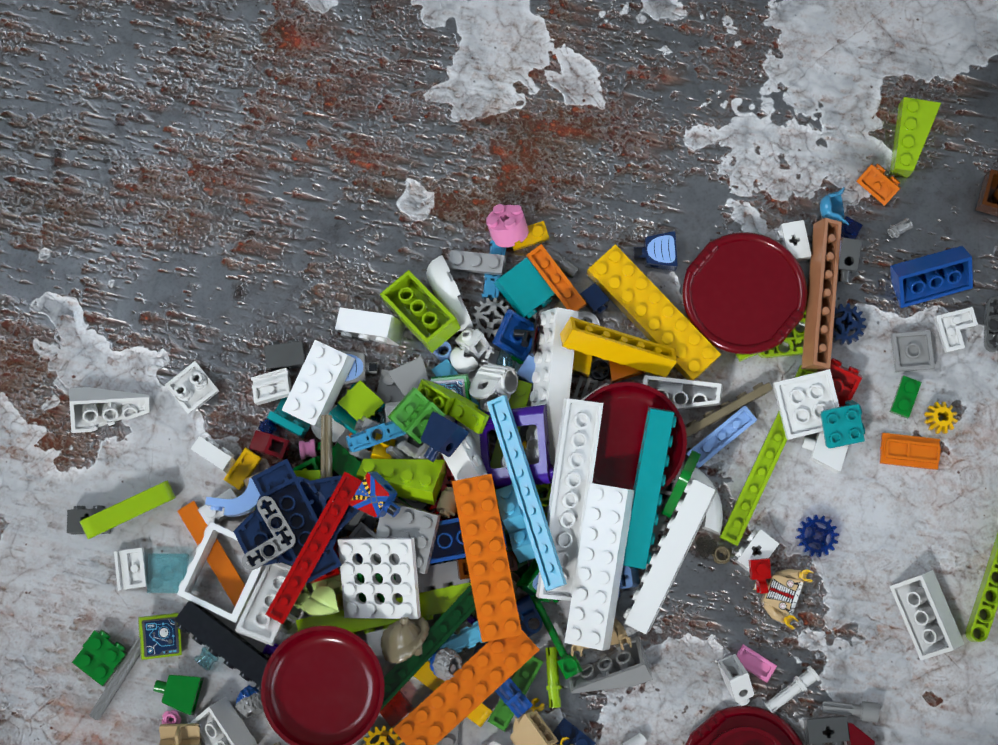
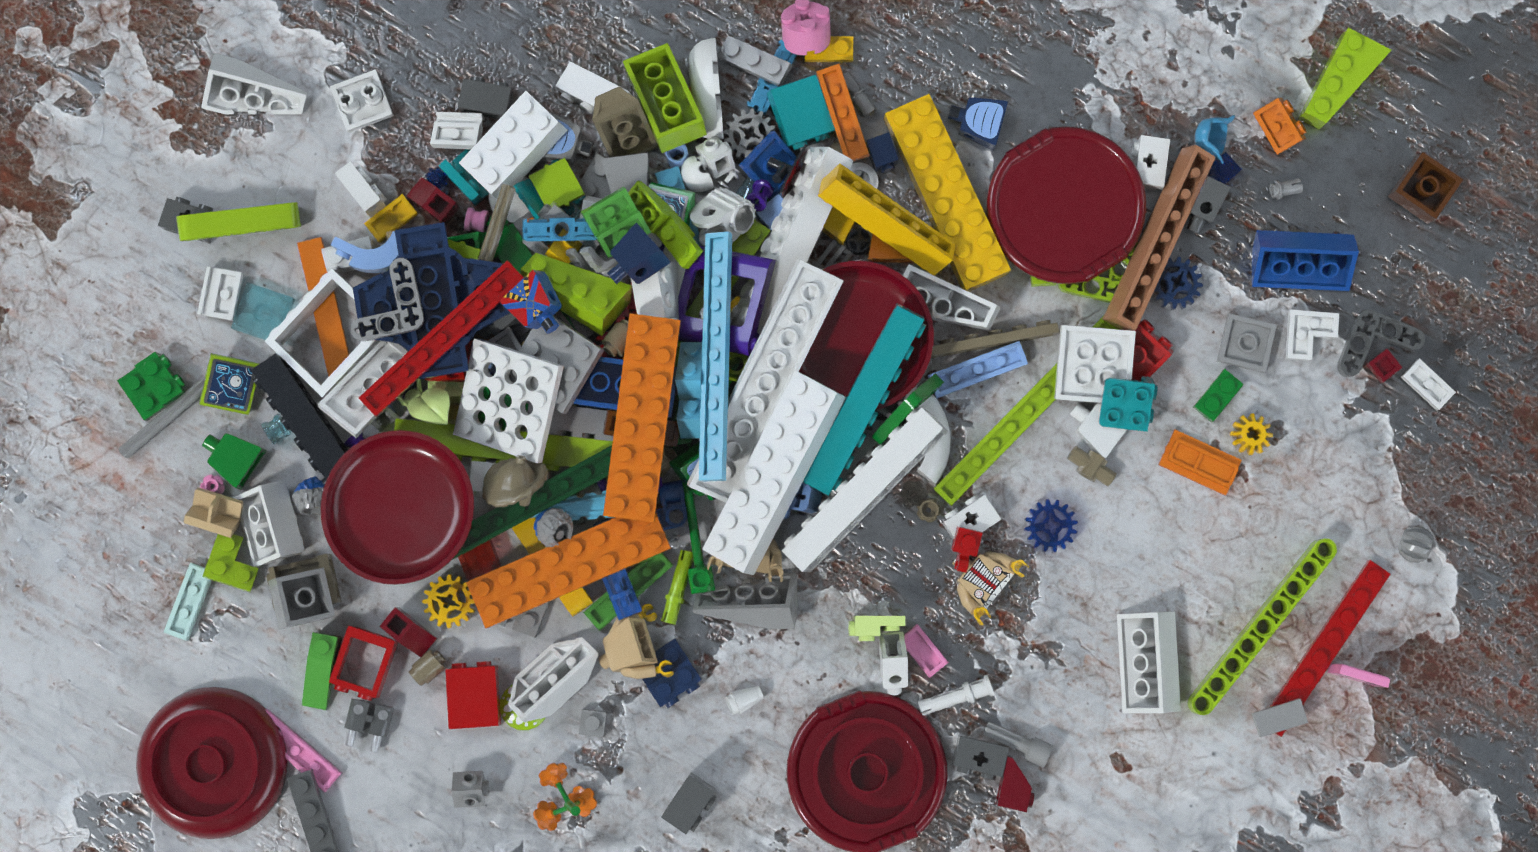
camera: 15 degrees right, 5 degrees up
none -> dark tan slope [592,87,658,158]
none -> dark purple bush [746,179,774,212]
none -> yellowish green plate [848,616,905,641]
none -> dark tan axle [1067,446,1117,487]

